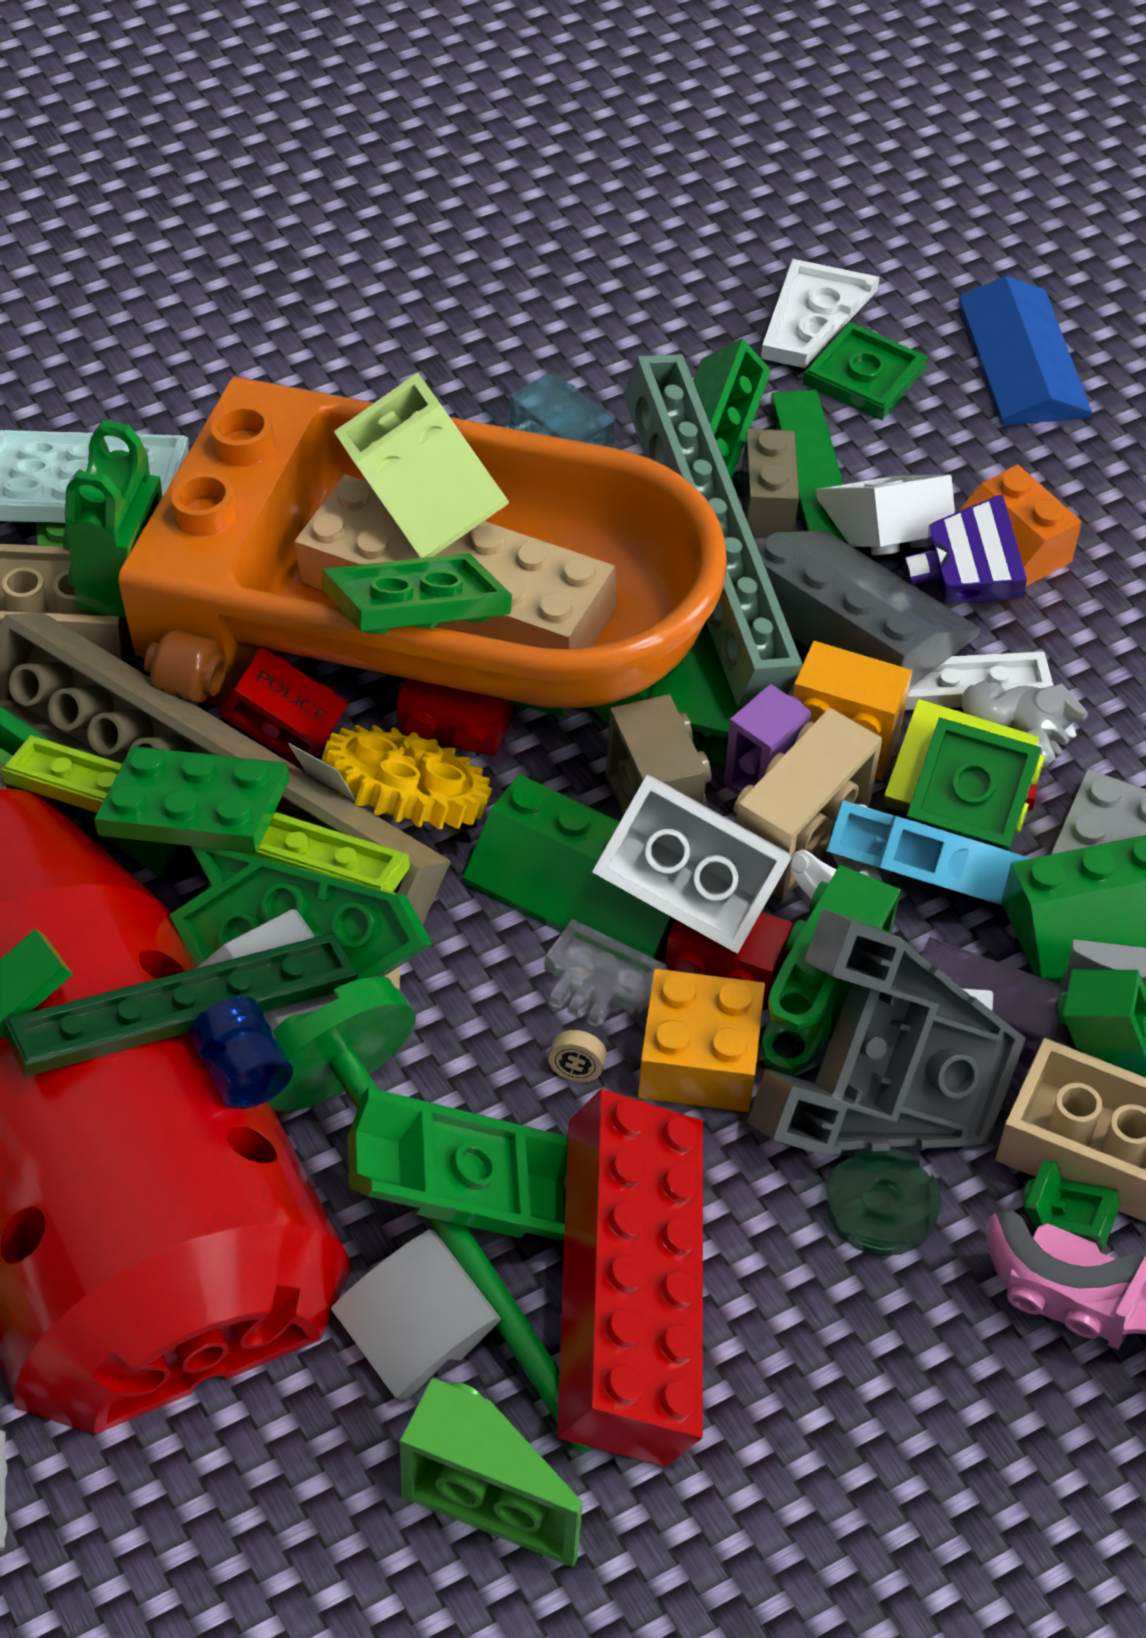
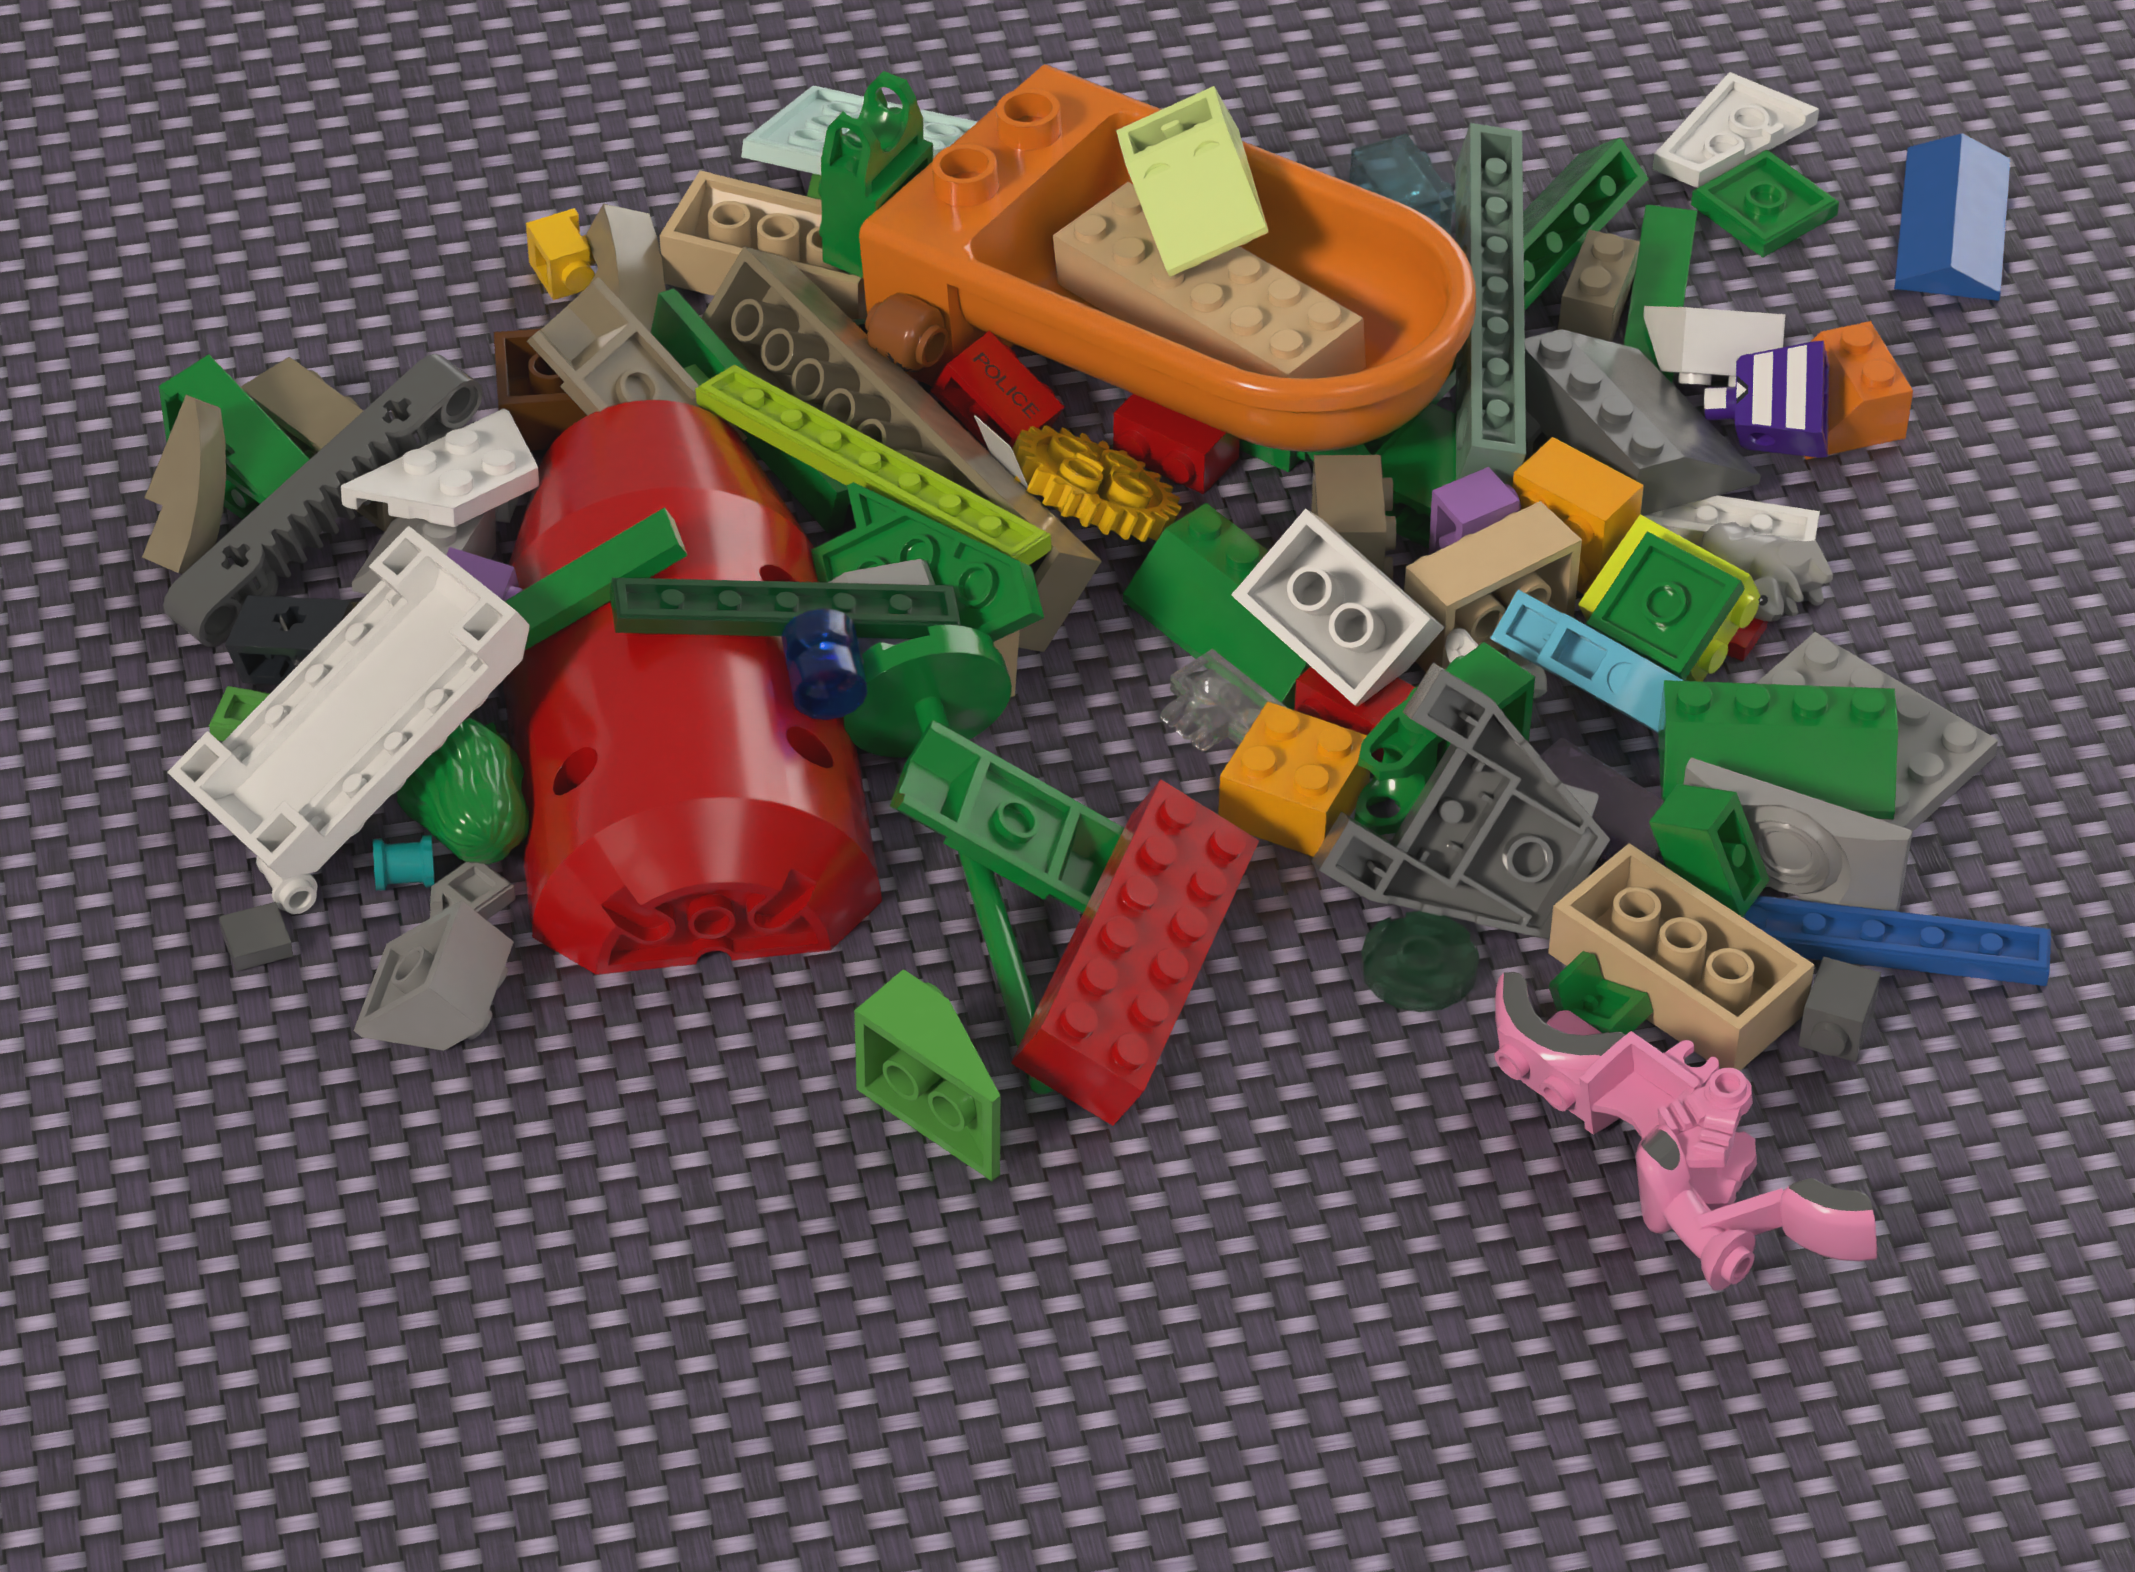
camera: 20 degrees right, 5 degrees down
green plate [94,746,290,853] -> none
green plate [321,553,512,634] -> none
light grey slope [331,1229,501,1400] -> none
tan tile [548,1030,607,1083] -> none

